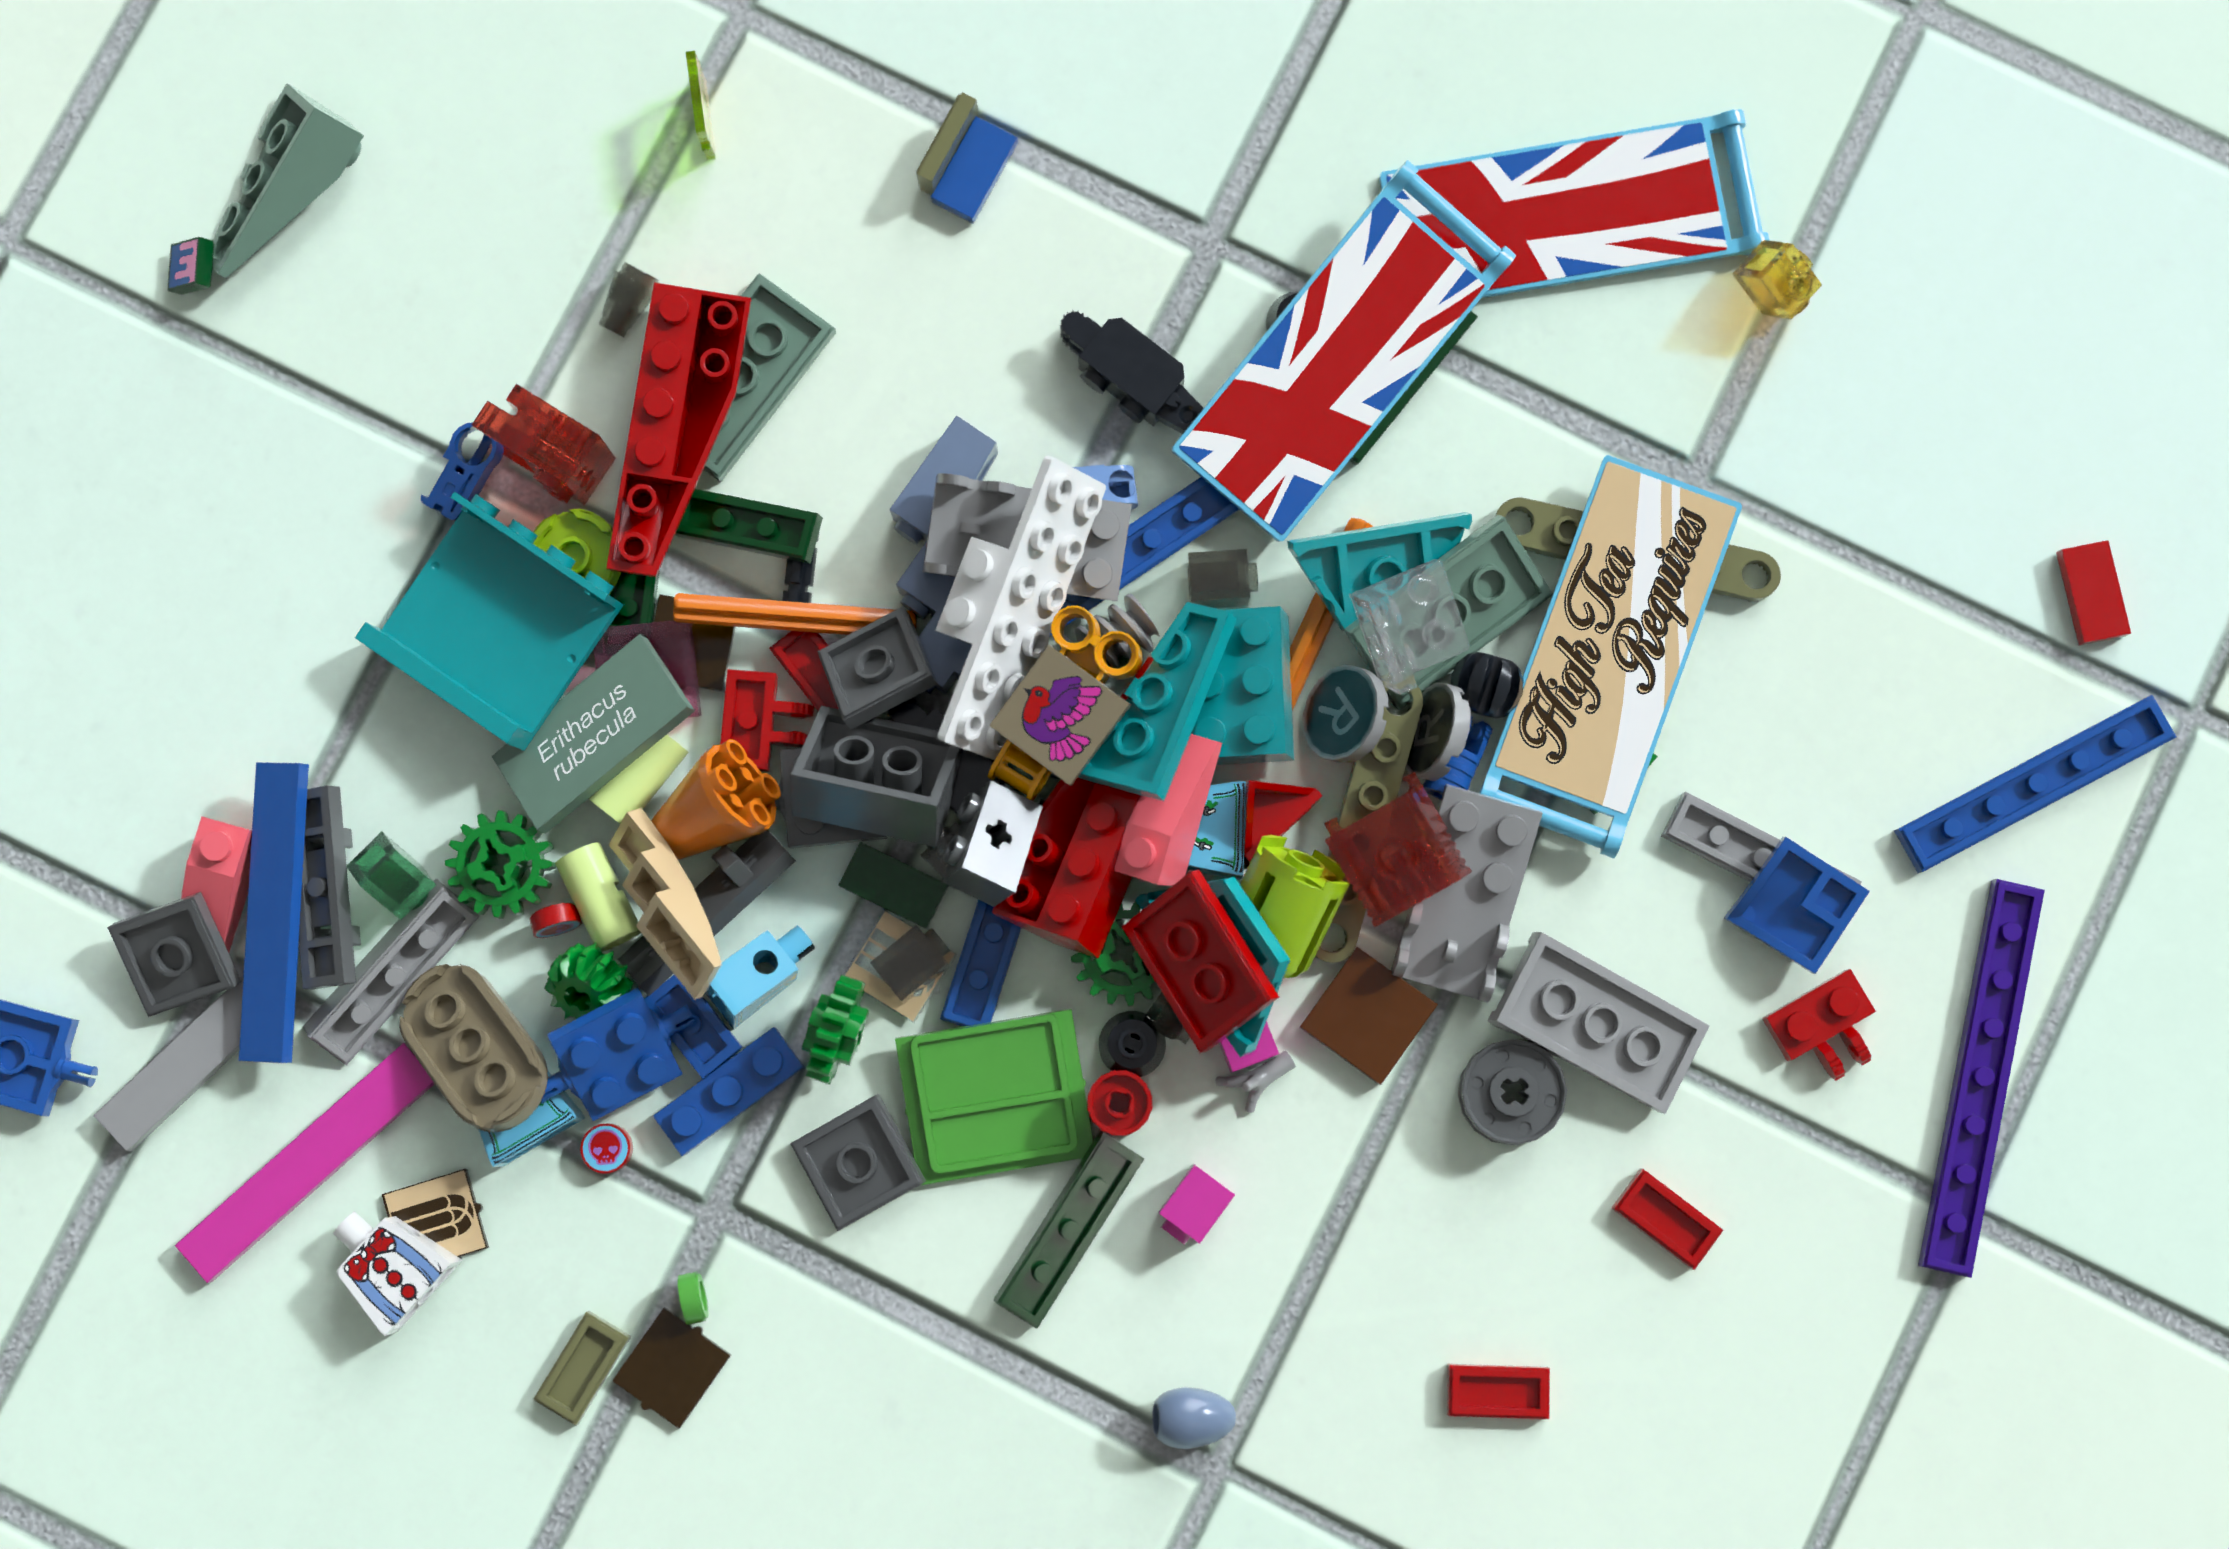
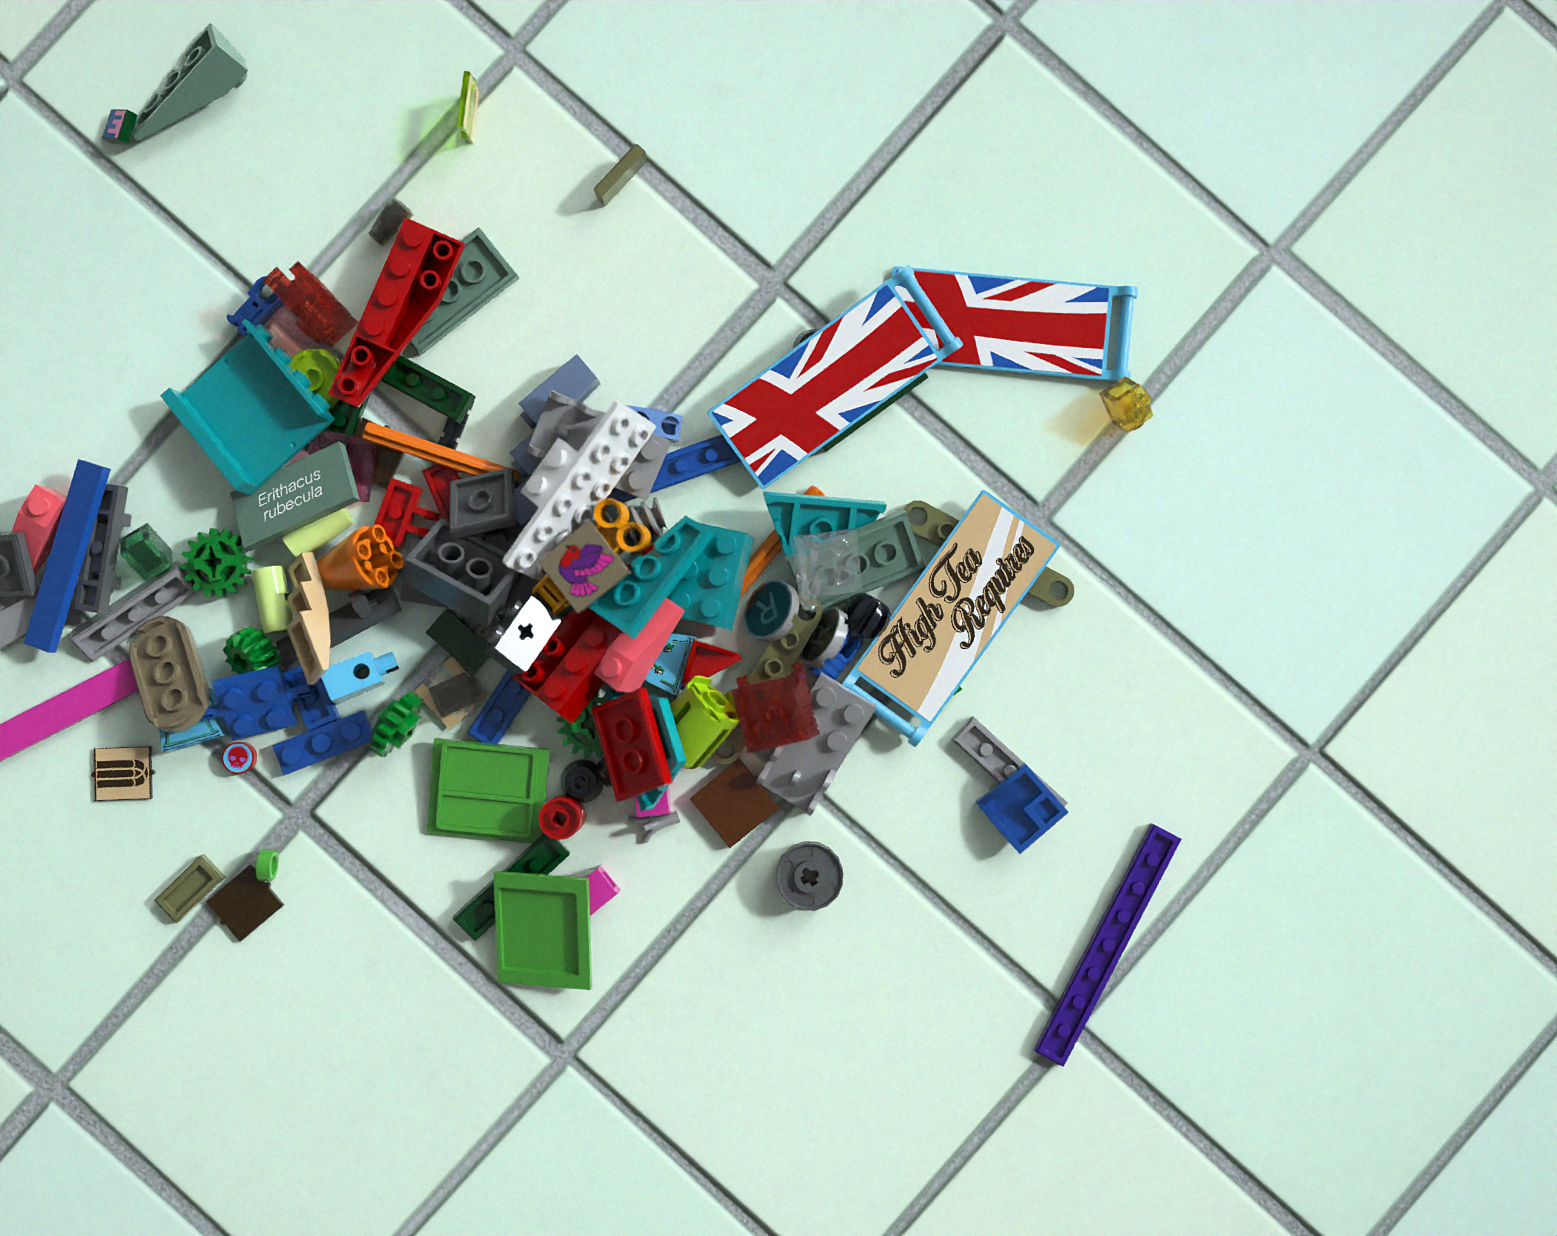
camera: 15 degrees right, 5 degrees up
torso [333,1212,463,1336] -> none
red tile [529,903,582,938] -> none
dark grey tile [790,1094,927,1231] -> none
blue tile [931,116,1018,224] -> none
black hinge [1060,310,1203,434] -> none
sand blue animal [1152,1387,1236,1449] -> none
clear smoke brick [1187,549,1258,608] -> none
red tile [1447,1364,1550,1419] -> none
light grey hinge [1488,932,1709,1114] -> none
red tile [1611,1169,1724,1270] -> none
red hinge [1762,969,1876,1081] -> none
blue tile [1894,695,2177,873] -> none
red tile [2056,540,2132,646] -> none
none -> bright green piece [493,871,592,990]

